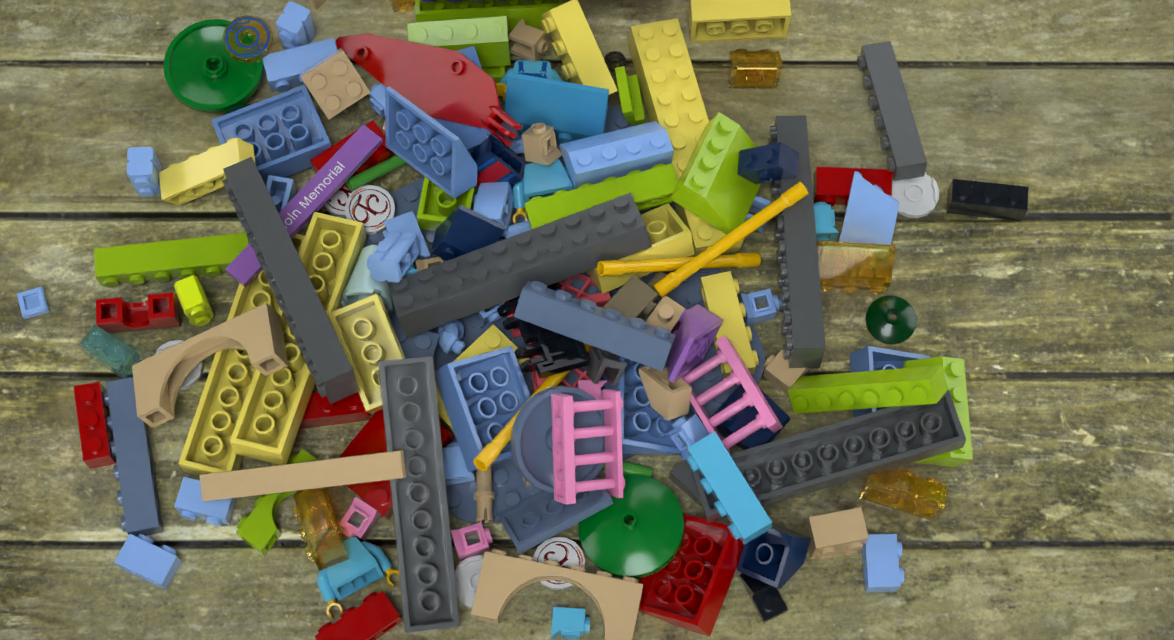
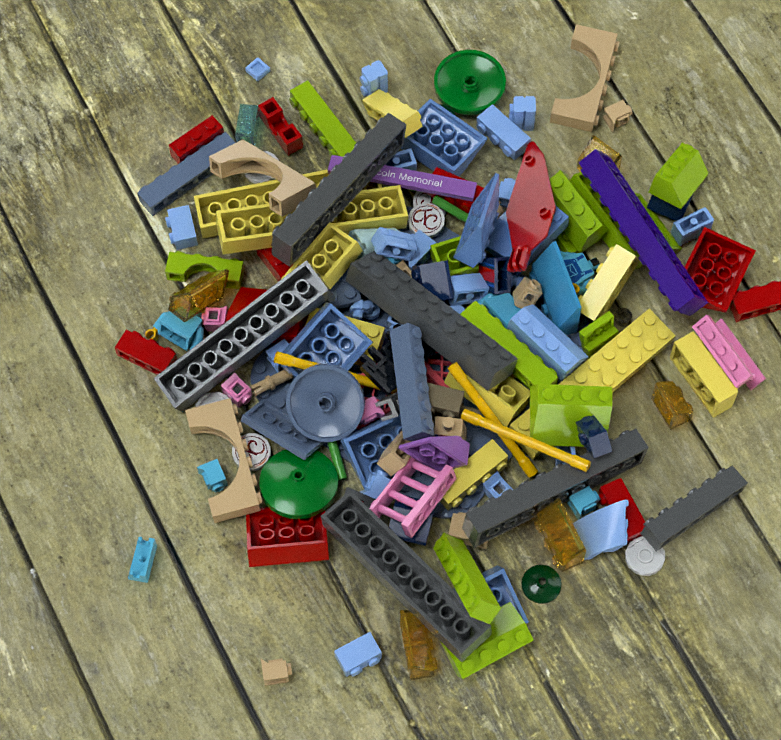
camera: 65 degrees right, 5 degrees down
light blue brick [114,534,182,590] -> none
neon yellow brick [174,275,214,327] -> none
tan tile [199,450,406,502] -> none
clear yellow tile [223,15,273,63] -> none
tan brick [300,48,371,119] -> none
tan window [508,18,549,63] -> none
bright pink fence [551,389,625,504] -> none
medium azure brick [686,431,772,545] -> none
dark blue slope [736,523,811,589] -> none
black slope [739,573,788,623] -> none
tan brick [803,507,869,562] -> none
black brick [946,179,1029,221] -> none

